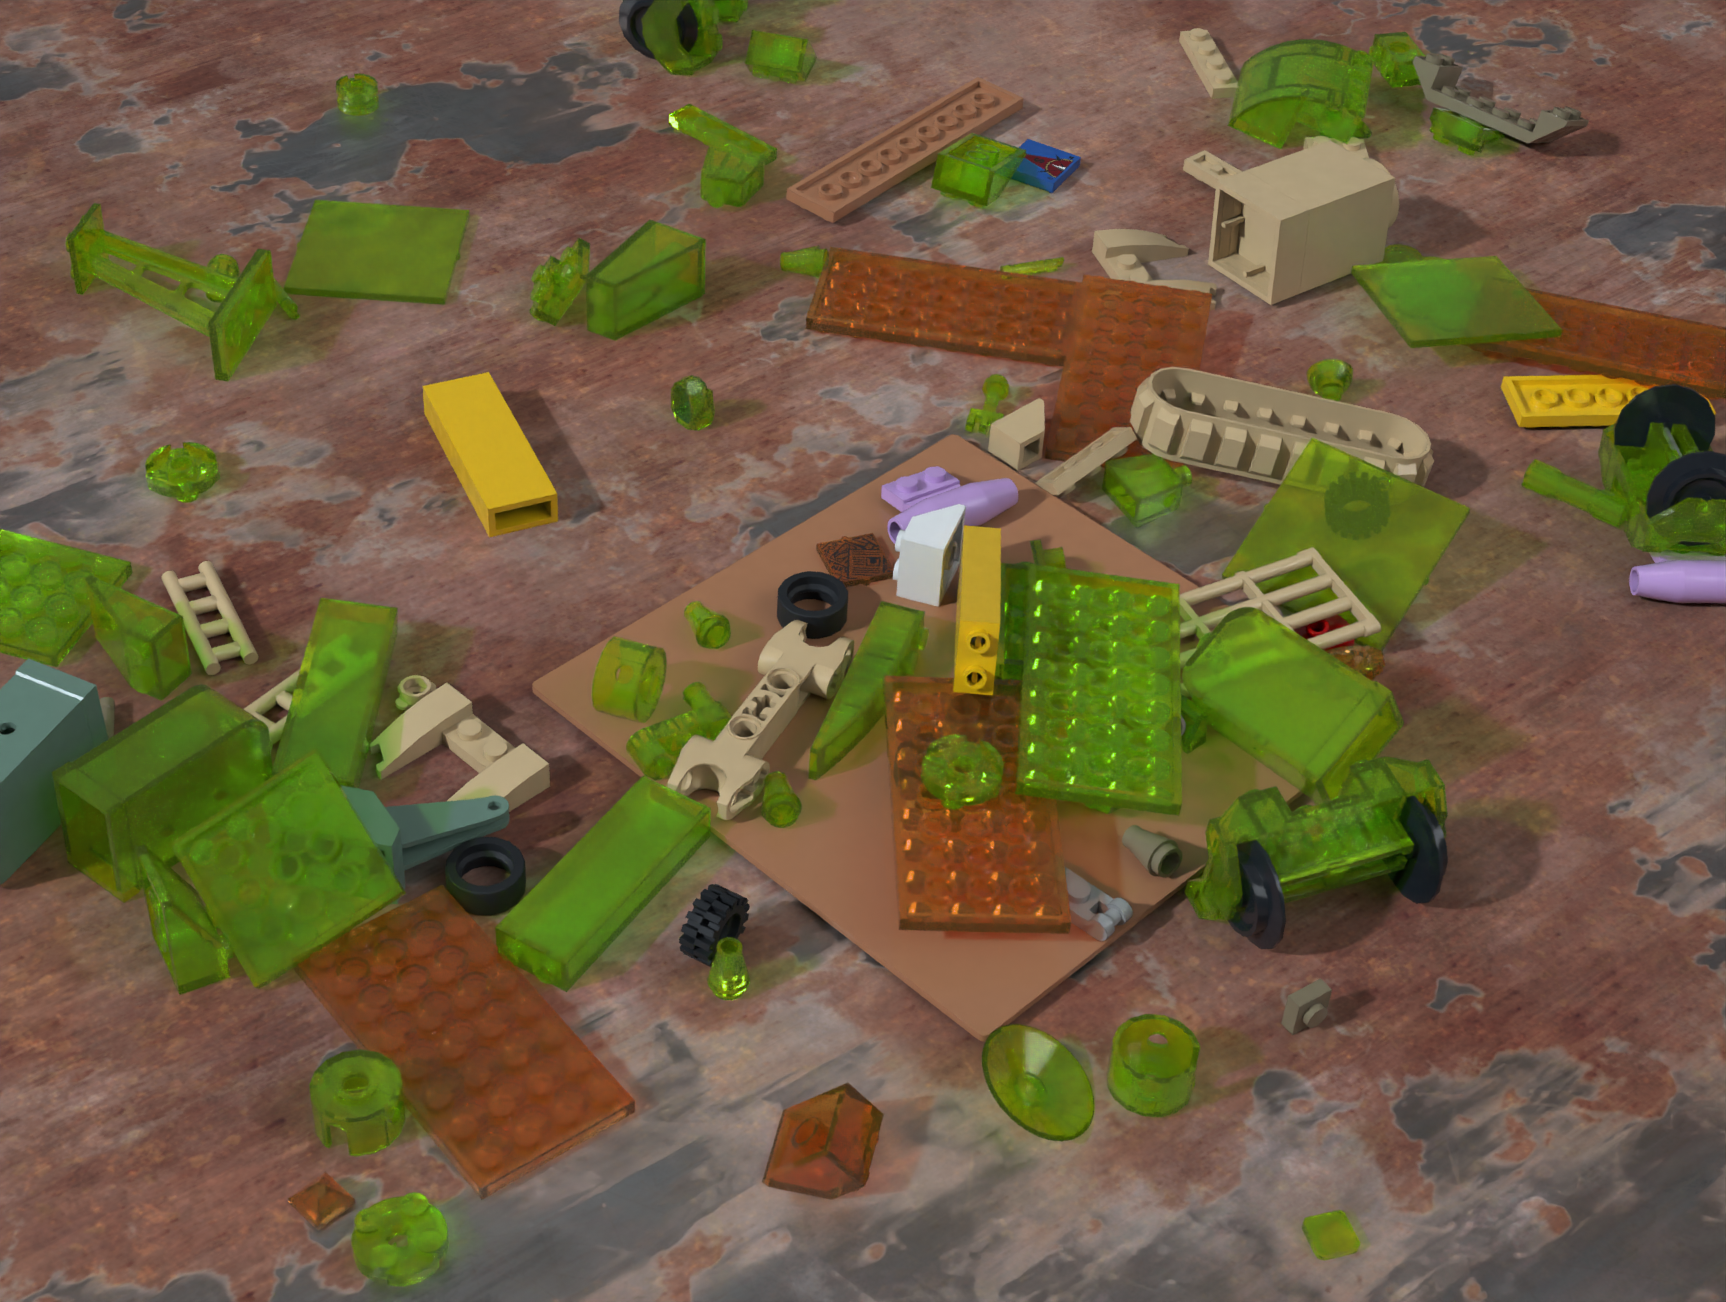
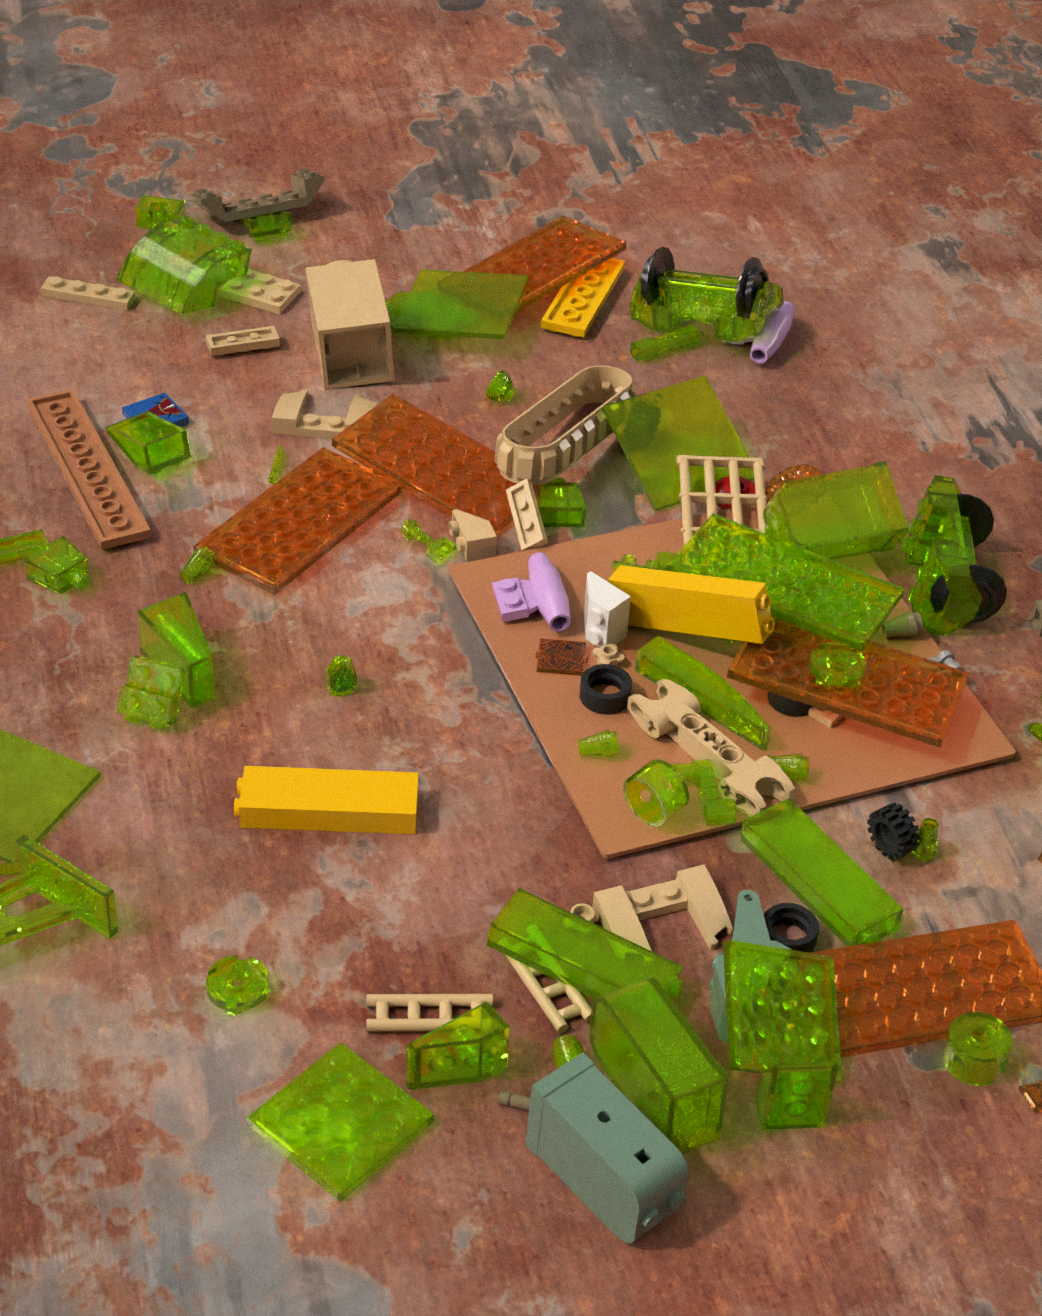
camera: 65 degrees left, 0 degrees up
none -> tan plate [592,644,624,666]

